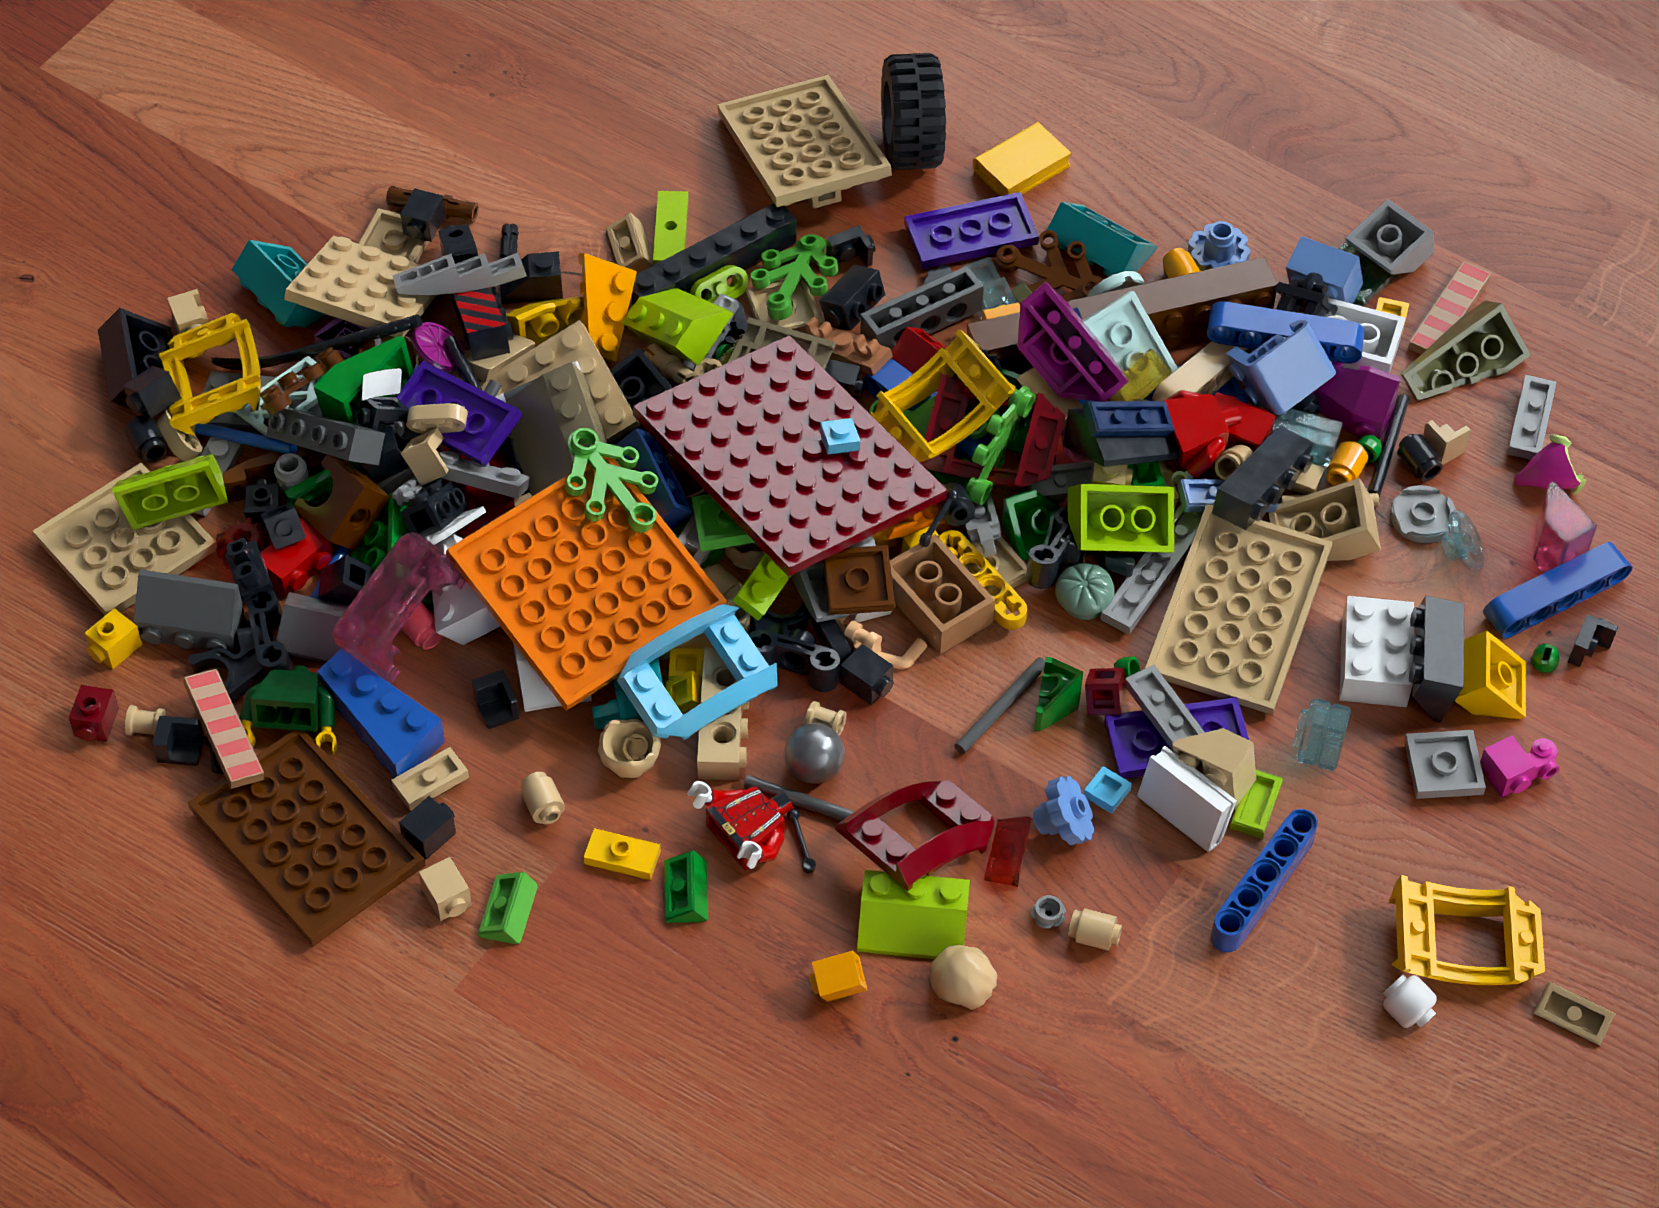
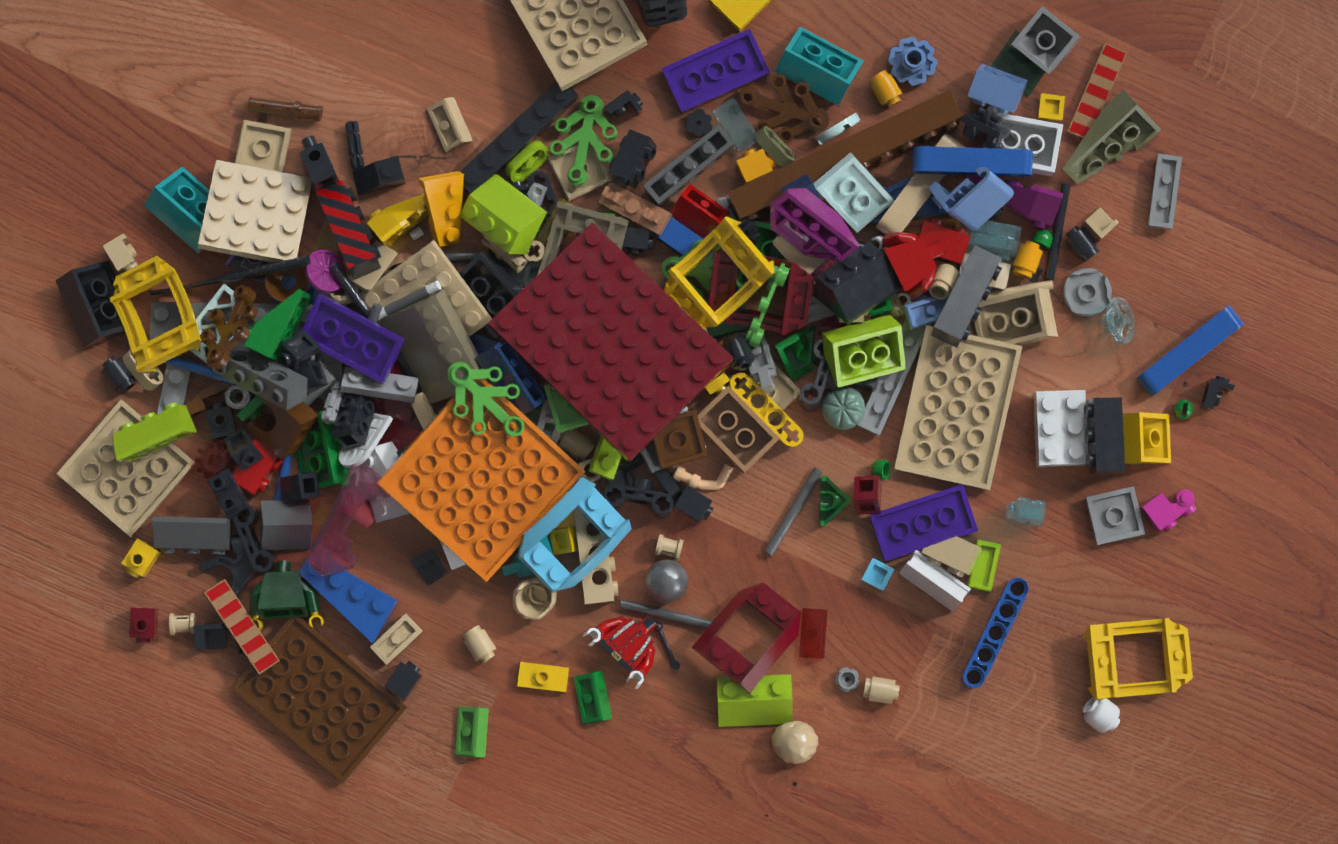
camera: 10 degrees left, 30 degrees up
black brick [122,366,181,419] -> none
white sticker [362,368,402,401] -> none
light grey slope [393,253,527,295] -> none
black brick [400,188,445,242] -> none
tan panel [401,428,448,486] -> none
tan beam [406,403,468,434] -> none
tan brick [419,857,472,921] -> none
lime tile [653,191,689,265] -> none
light orange brick [809,950,868,1002] -> none
medium azure plate [819,418,861,454] -> none
black hinge [919,489,959,547] -> none
medium blue plant [1033,776,1094,845] -> none
dark blue tile [1082,401,1175,436] -> none
clear yellow tile [1109,349,1172,402] -> none
light grey plate [1124,665,1205,751] -> none
dark pink hat [1514,435,1586,495] -> none
clear pink slope [1533,481,1597,572] -> none
tan slope [1534,981,1616,1045] -> none

